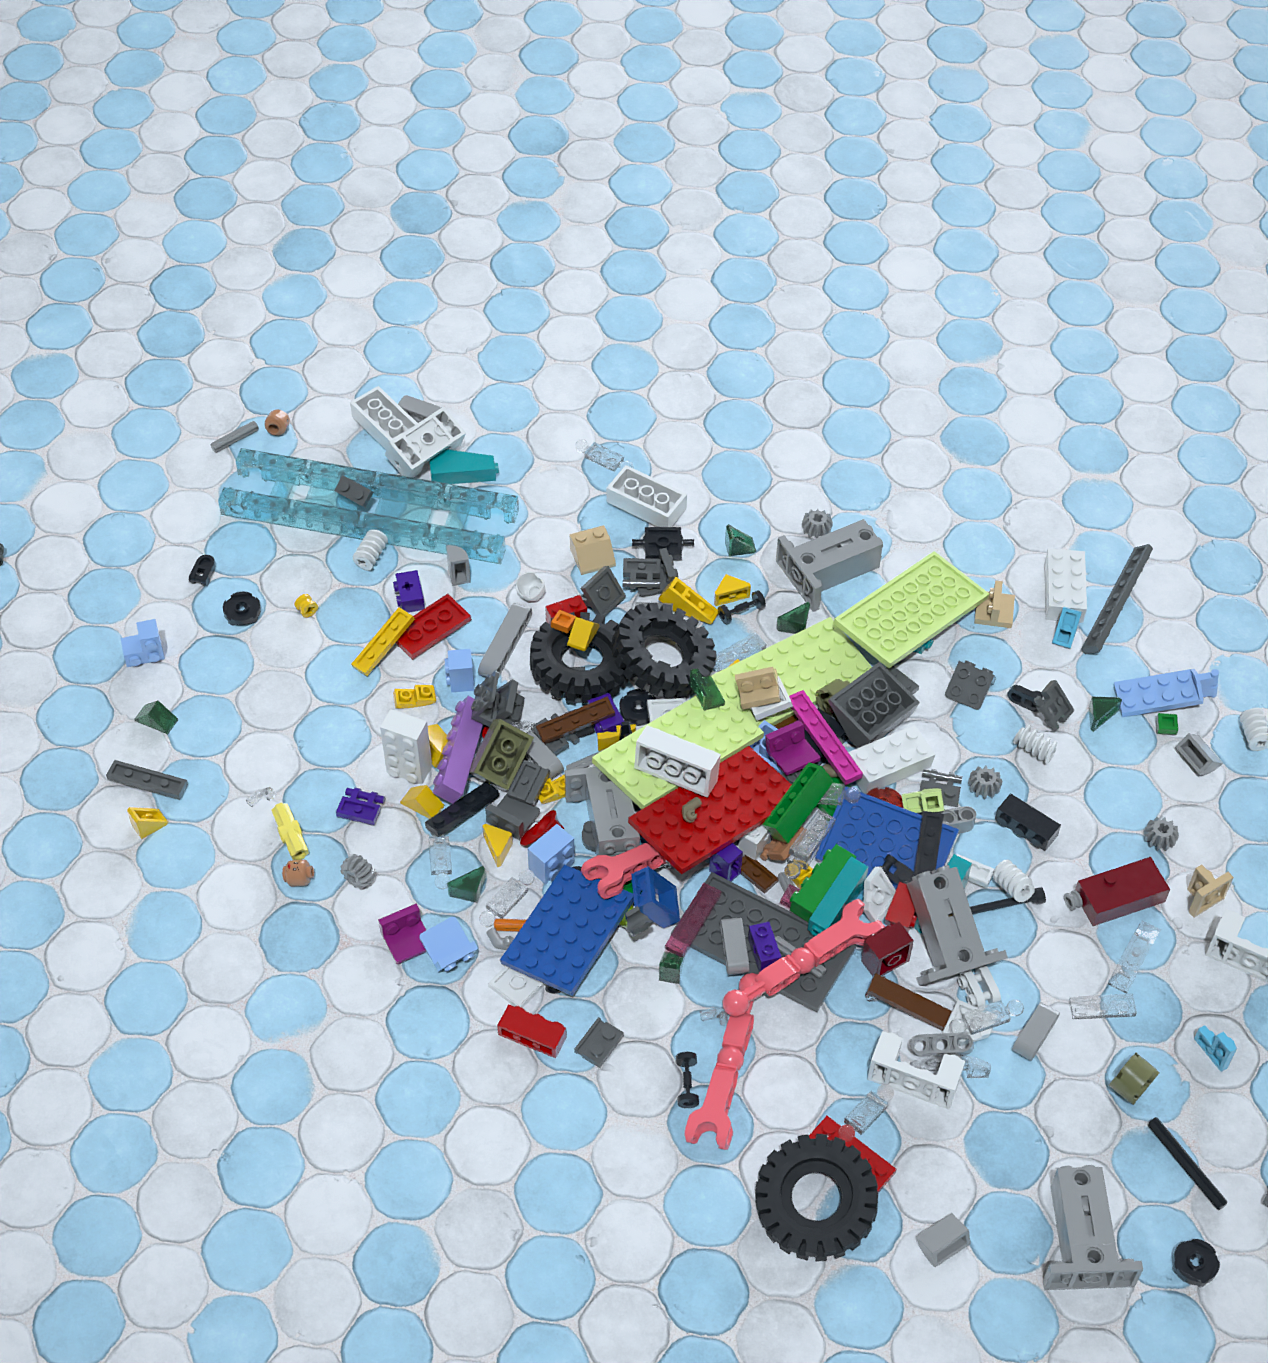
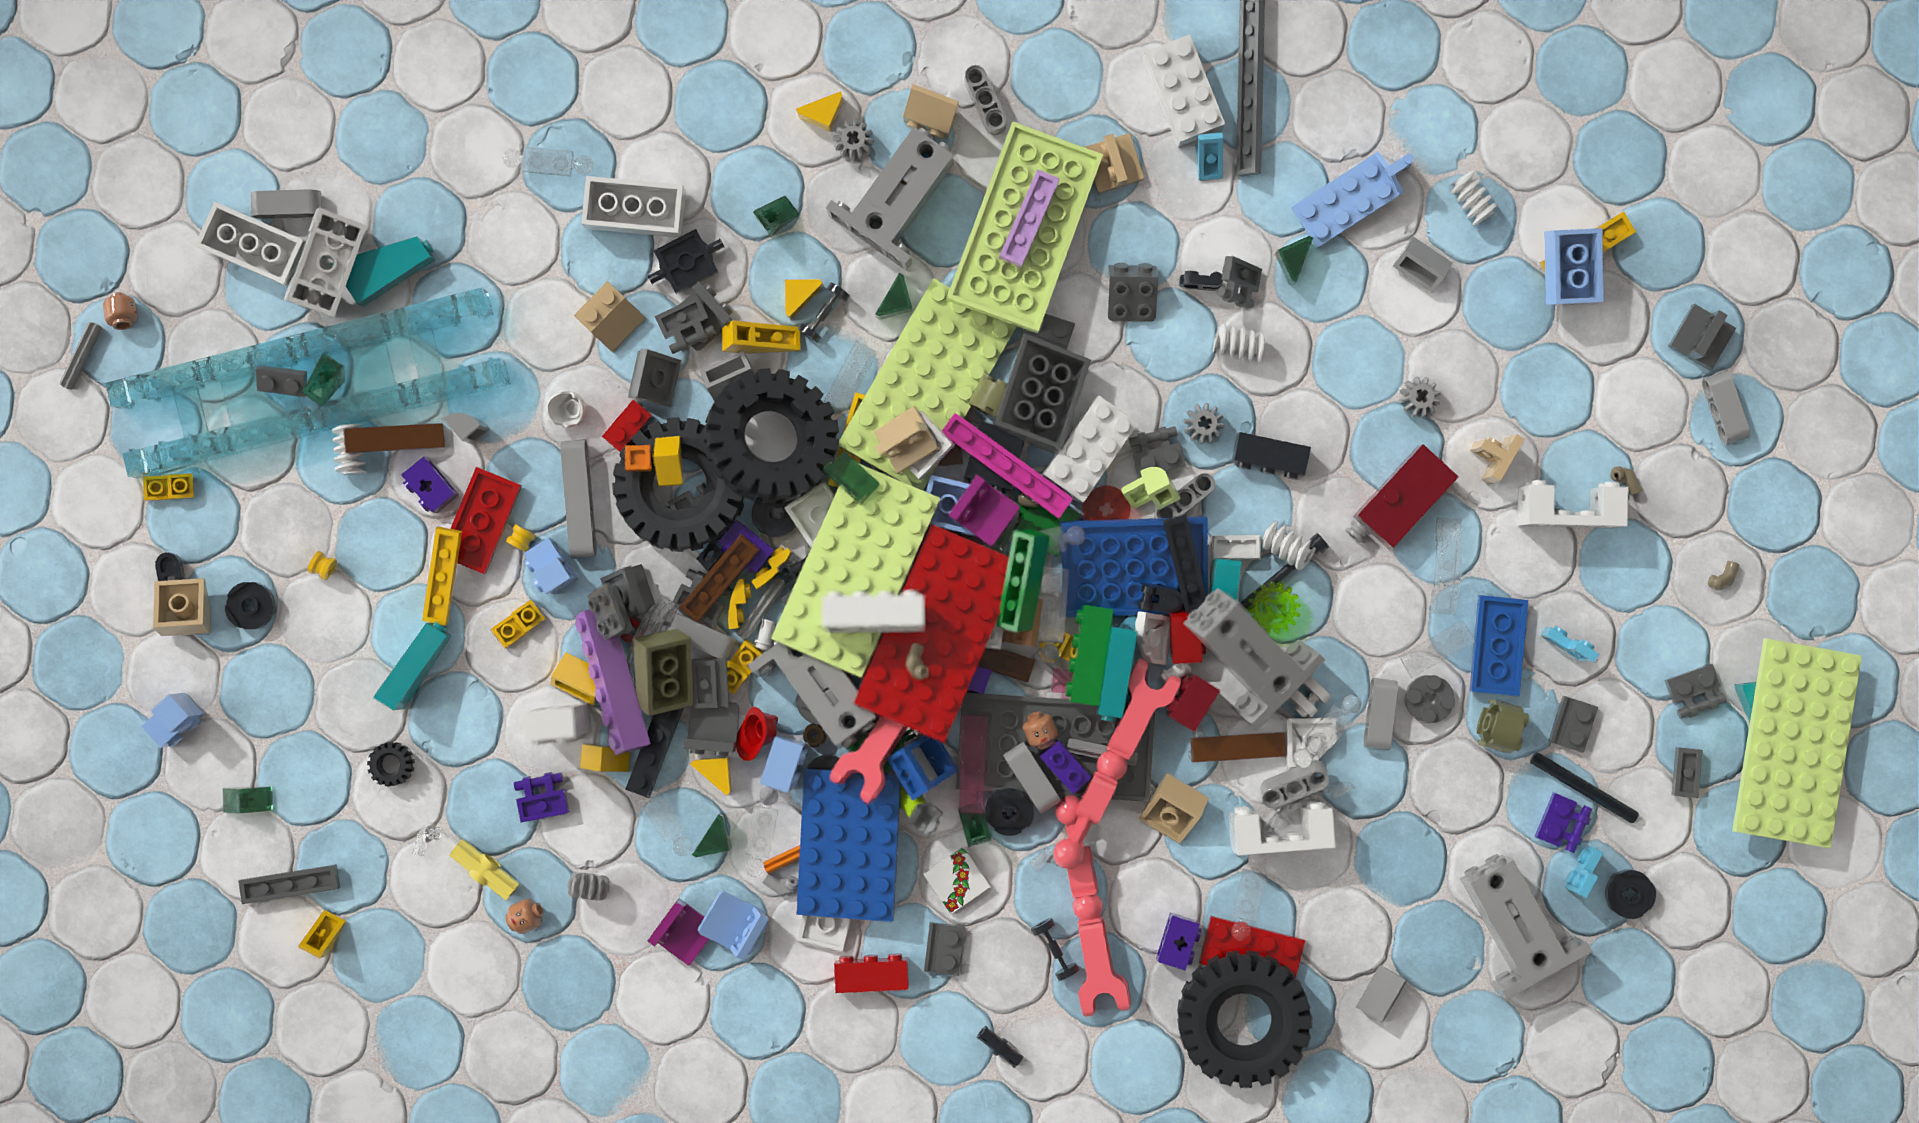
camera: 25 degrees left, 35 degrees up
green plate [1156,713,1178,735] -> none
none -> yellow slope [143,473,194,501]
none -> tan slope [153,578,211,636]
none -> clear green slope [302,353,345,406]
none -> reddish brown tile [343,423,445,454]
none -> black tyre [367,742,415,787]
none -> teal slope [373,621,452,711]
none -> yellow wheel [506,524,537,552]
none -> yellow slope [728,579,752,629]
none -> yellow slope [796,91,844,132]
none -> dark brown plate [803,724,827,747]
none -> tan slope [903,84,959,139]
none -> white tile [923,847,991,914]
none -> light grey beam [964,65,1006,135]
none -> black pin [976,1026,1024,1068]
none -> black plate [985,788,1034,836]
none -> lavender plate [999,169,1060,268]
none -> nougat head [1023,711,1058,749]
none -> tan slope [1139,773,1209,844]
none -> dark purple brick [1156,912,1202,971]
none -> clear neon green gear [1247,581,1301,634]
none -> dark grey plate [1405,675,1455,723]
none -> blue plate [1469,595,1528,696]
none -> dark purple plate [1534,792,1593,853]
none -> dark grey plate [1548,696,1598,753]
none -> medium azure plate [1565,846,1603,898]

